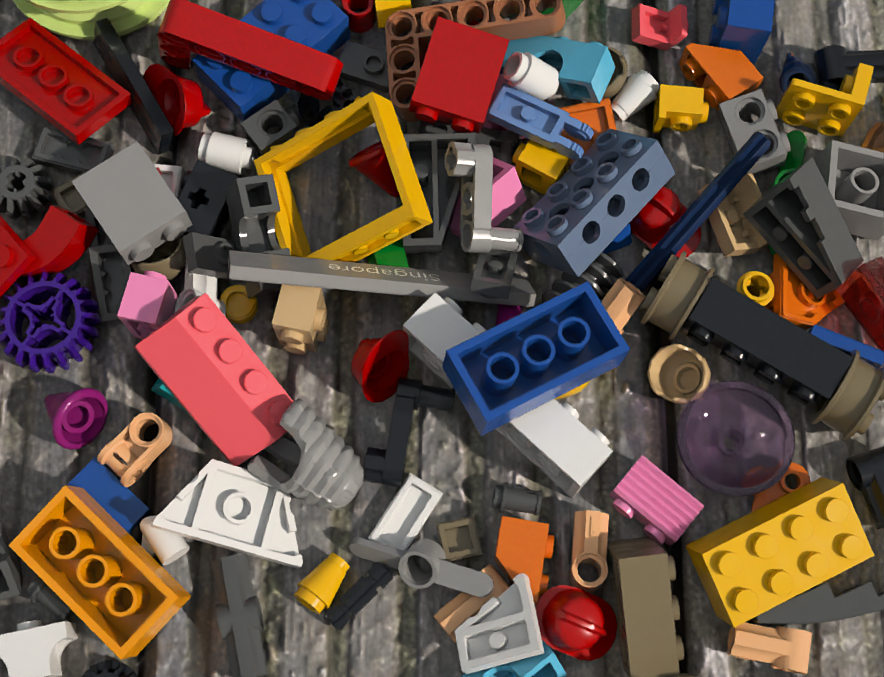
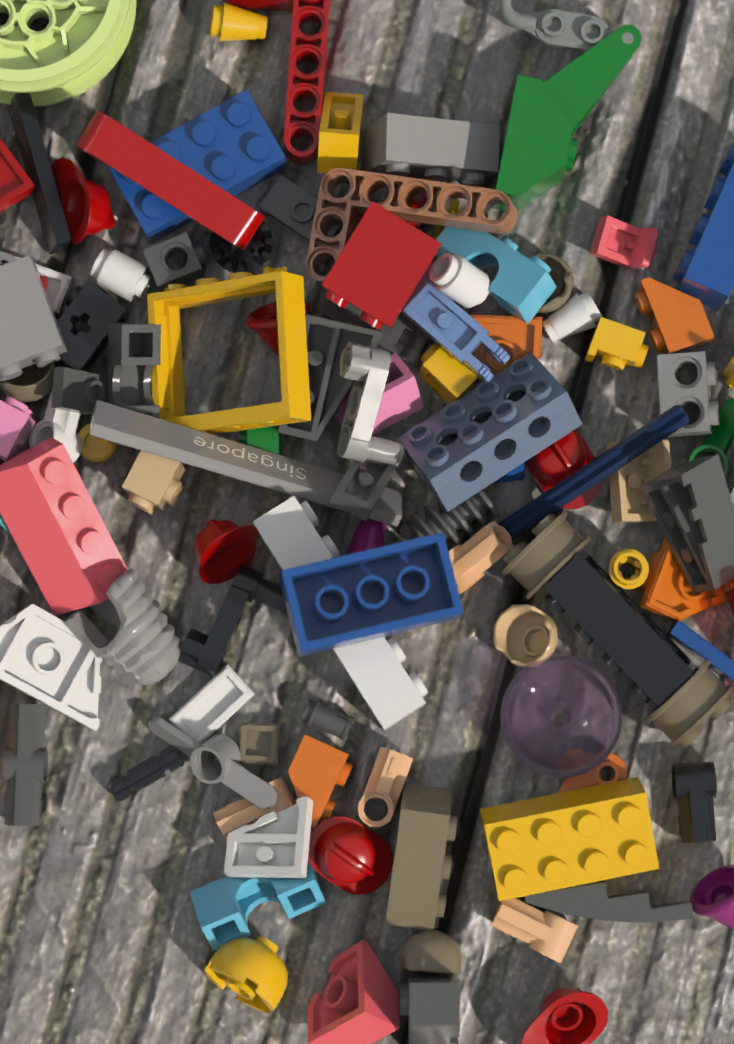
camera: 20 degrees right, 10 degrees up
yellow cone [294,553,350,615] -> none
bright pink brick [609,455,704,546] -> none

